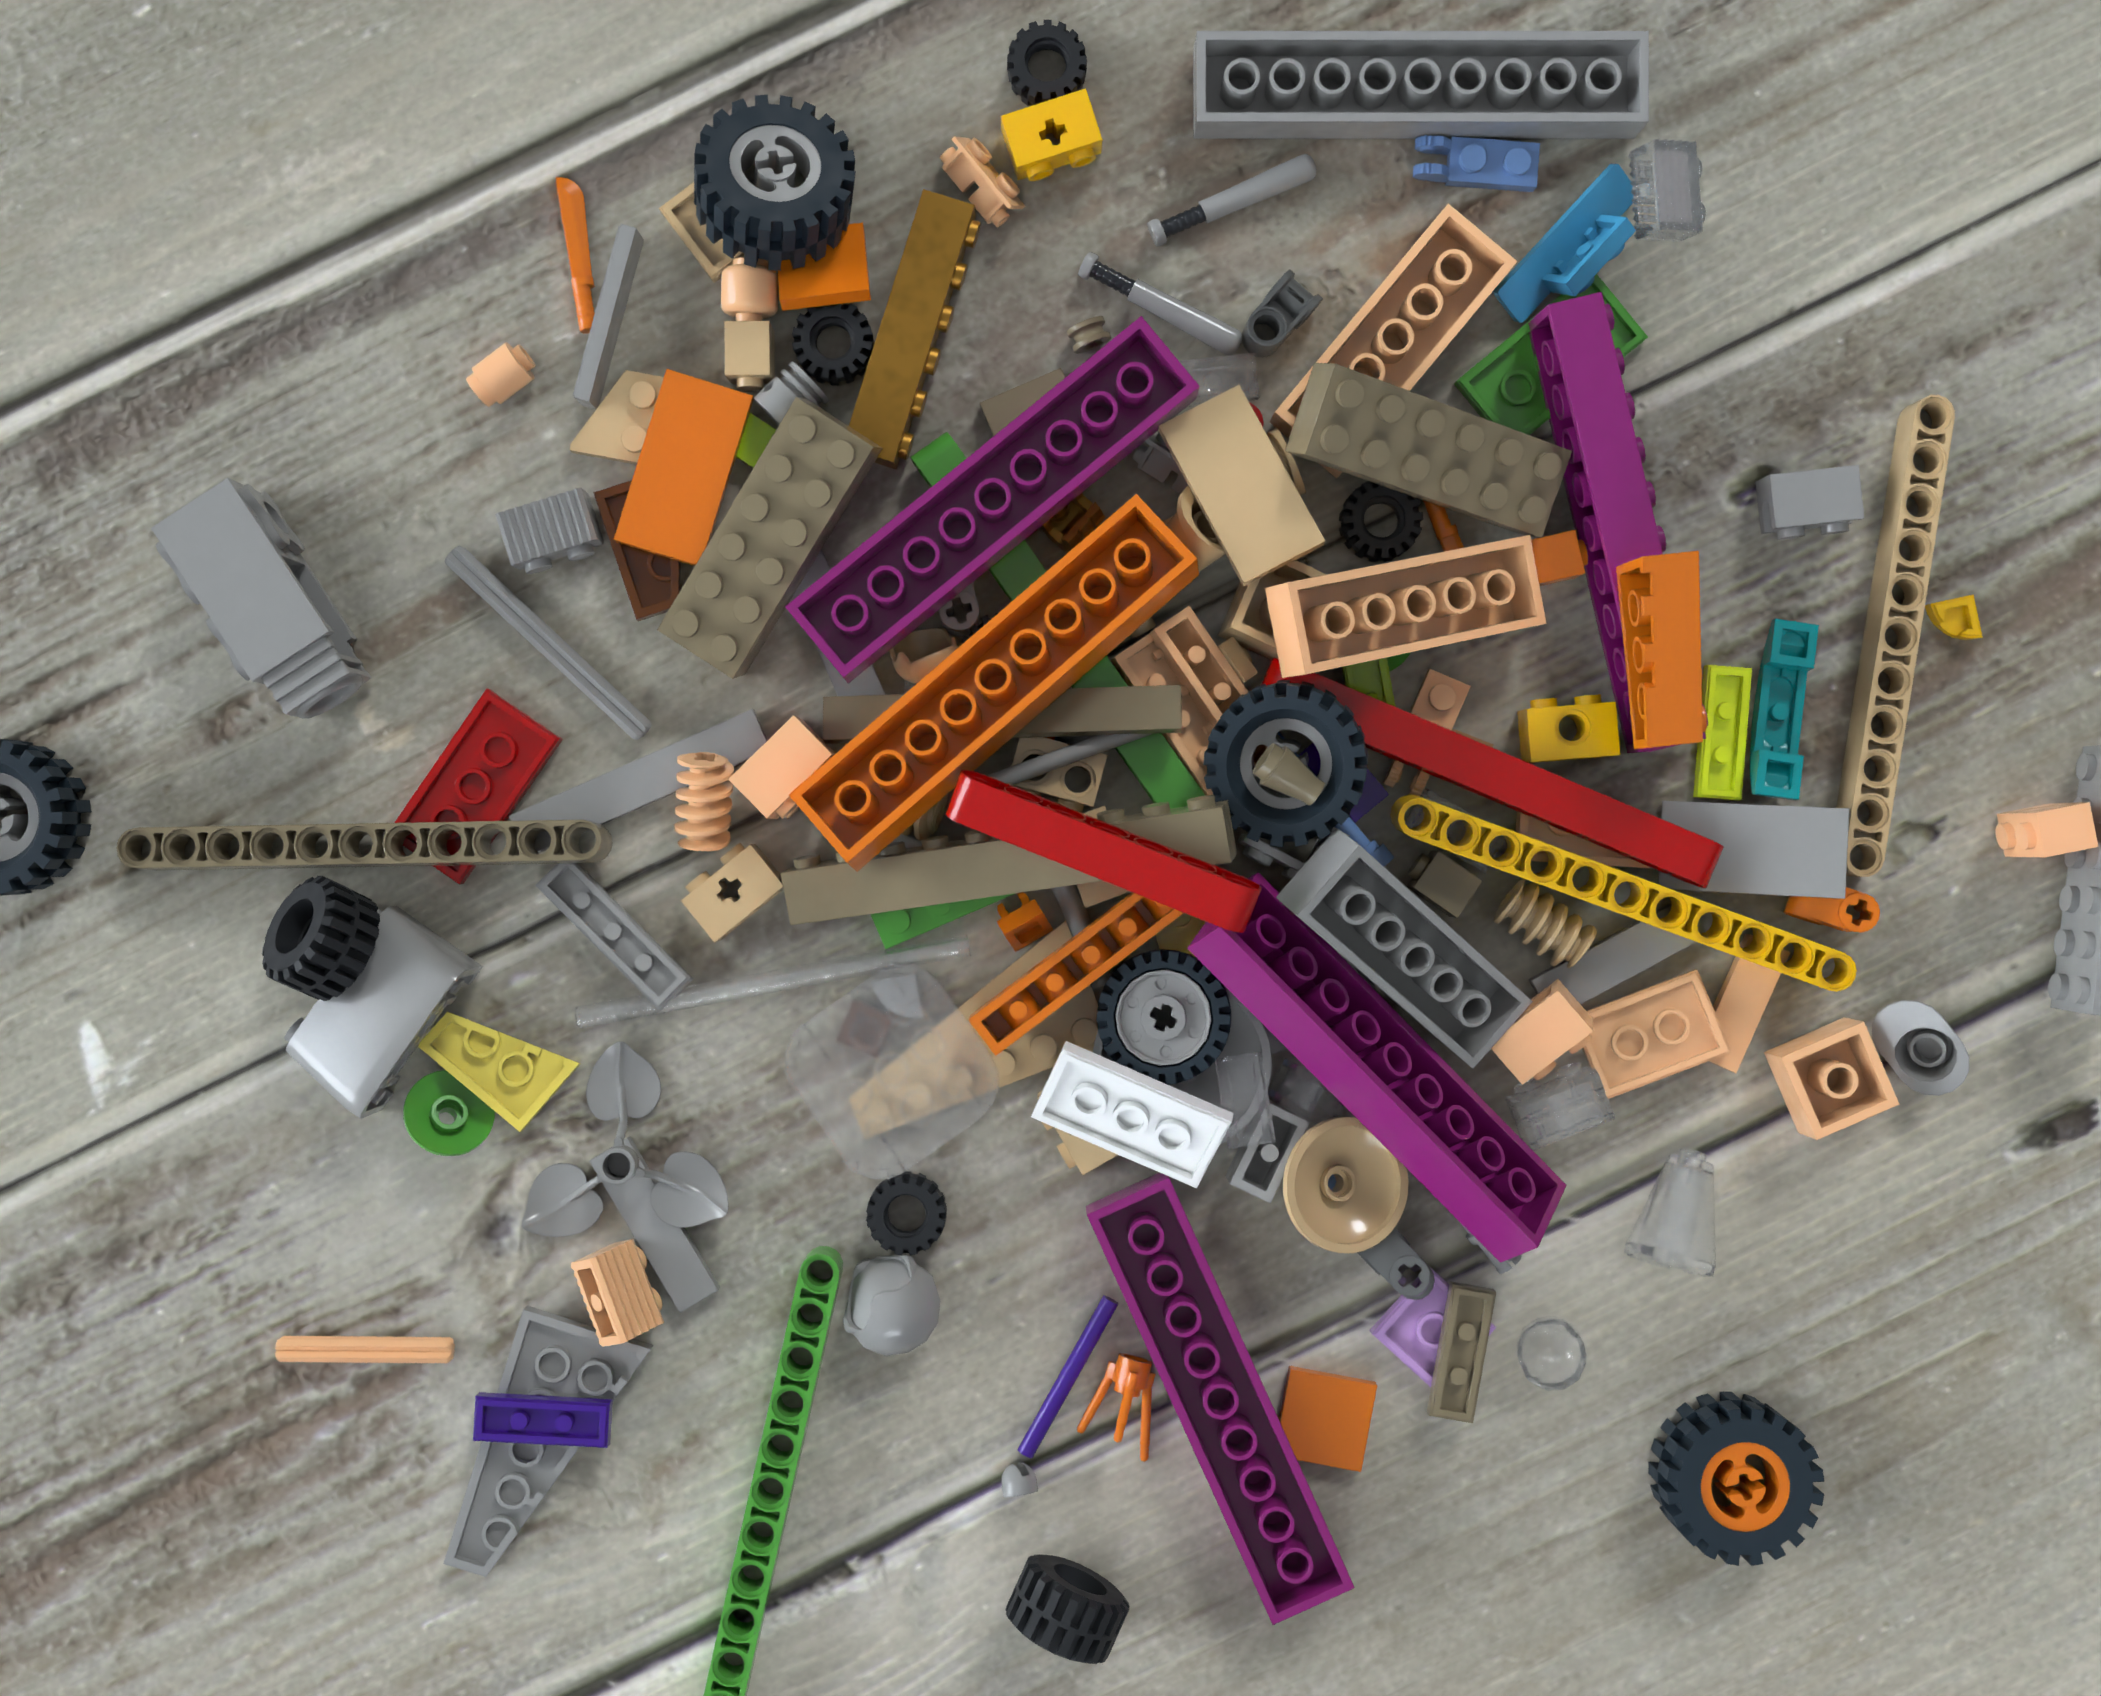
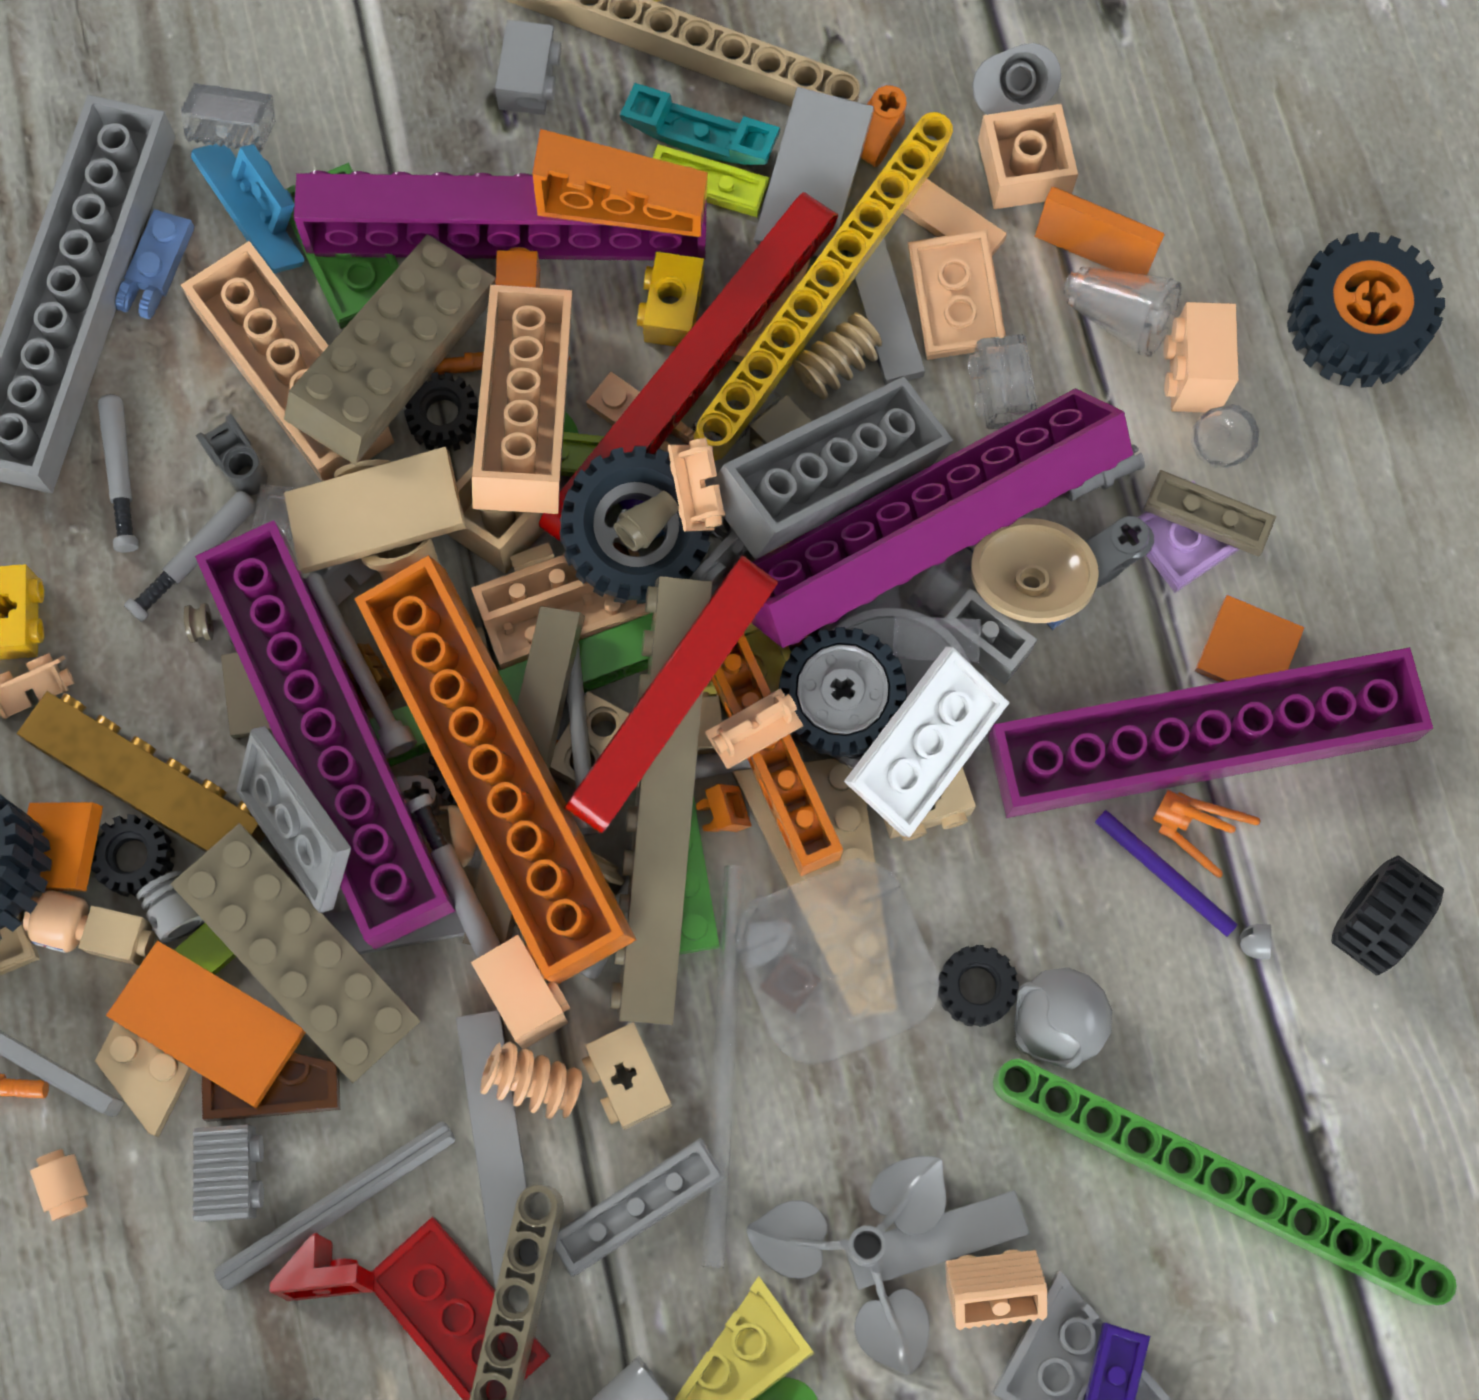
camera: 80 degrees left, 15 degrees down
light nougat brick [1491,979,1593,1085] -> none
none -> light grey tile [236,726,351,913]
none -> red slope [269,1233,374,1301]
none -> light grey piece [306,573,417,758]
none -> light grey piece [406,794,501,958]
none -> light nougat hinge [668,438,725,531]
none -> light nougat hinge [705,688,803,770]
none -> orange tile [1035,187,1165,283]
none -> light nougat brick [1164,302,1239,413]

